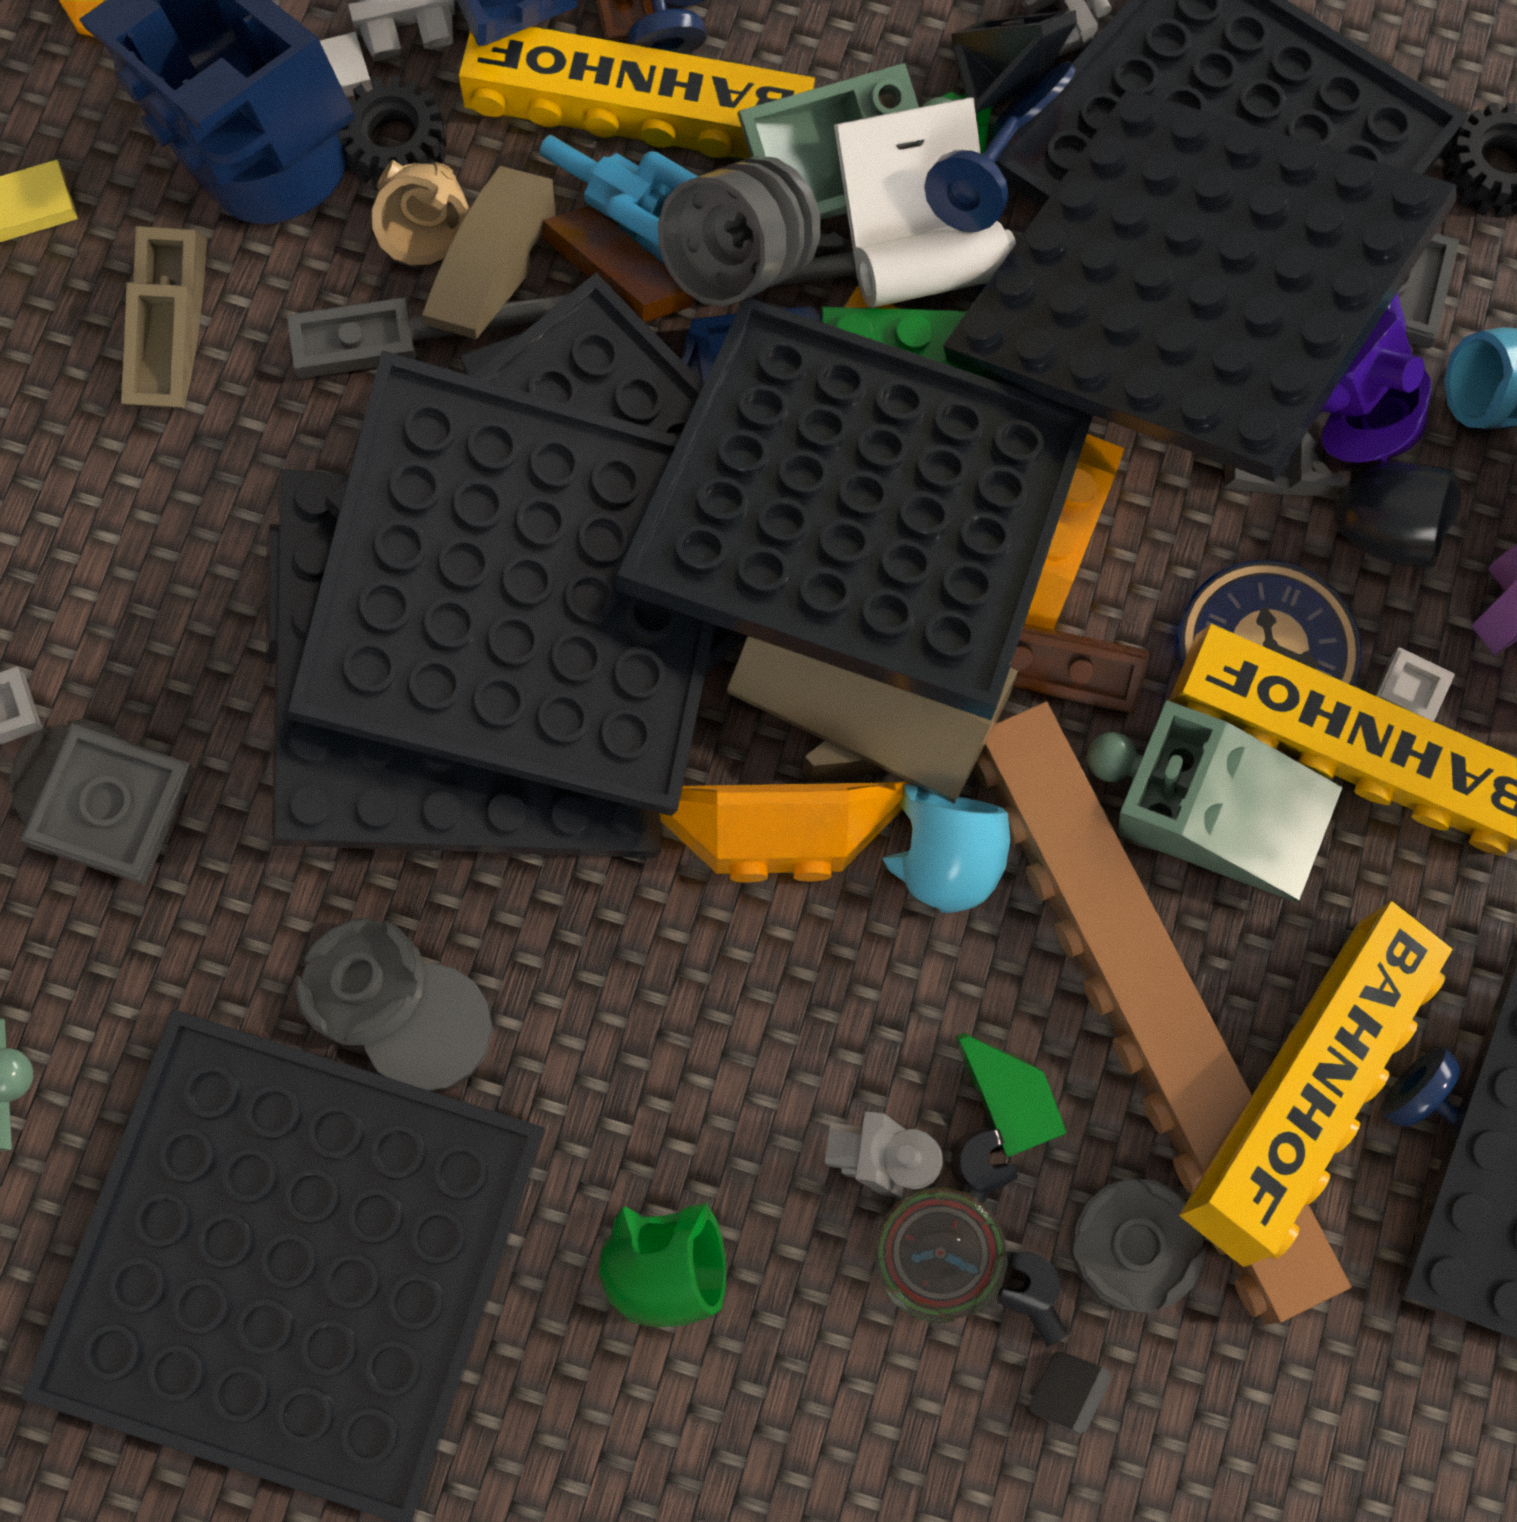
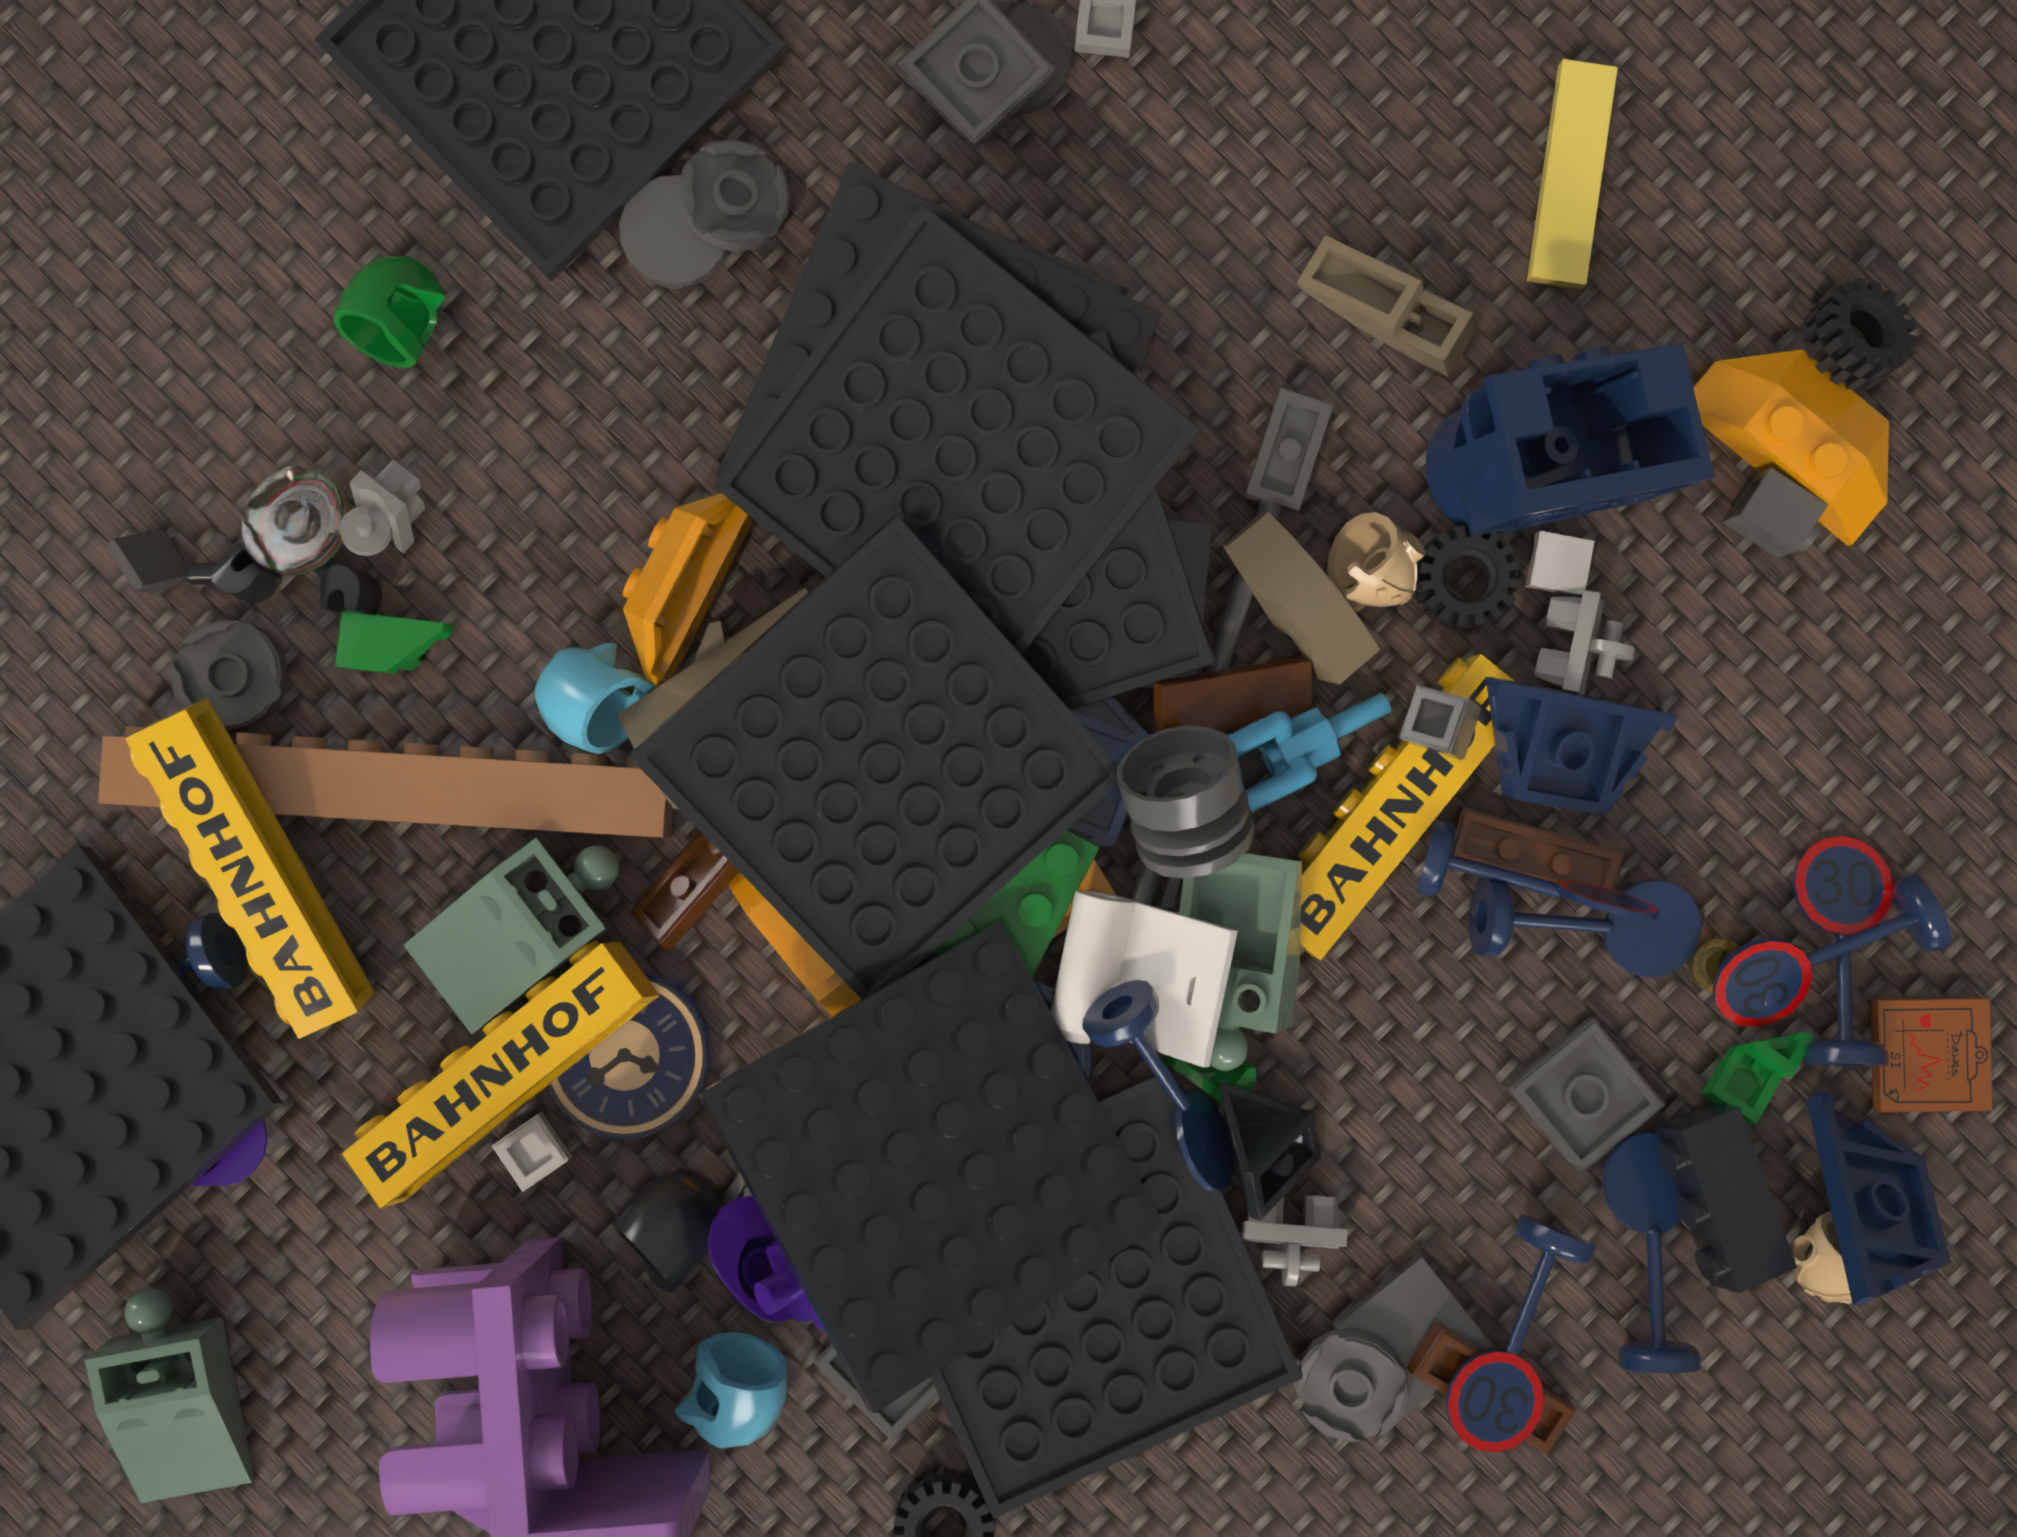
camera: 125 degrees right, 15 degrees up
none -> dark grey slope [1399,685,1481,760]

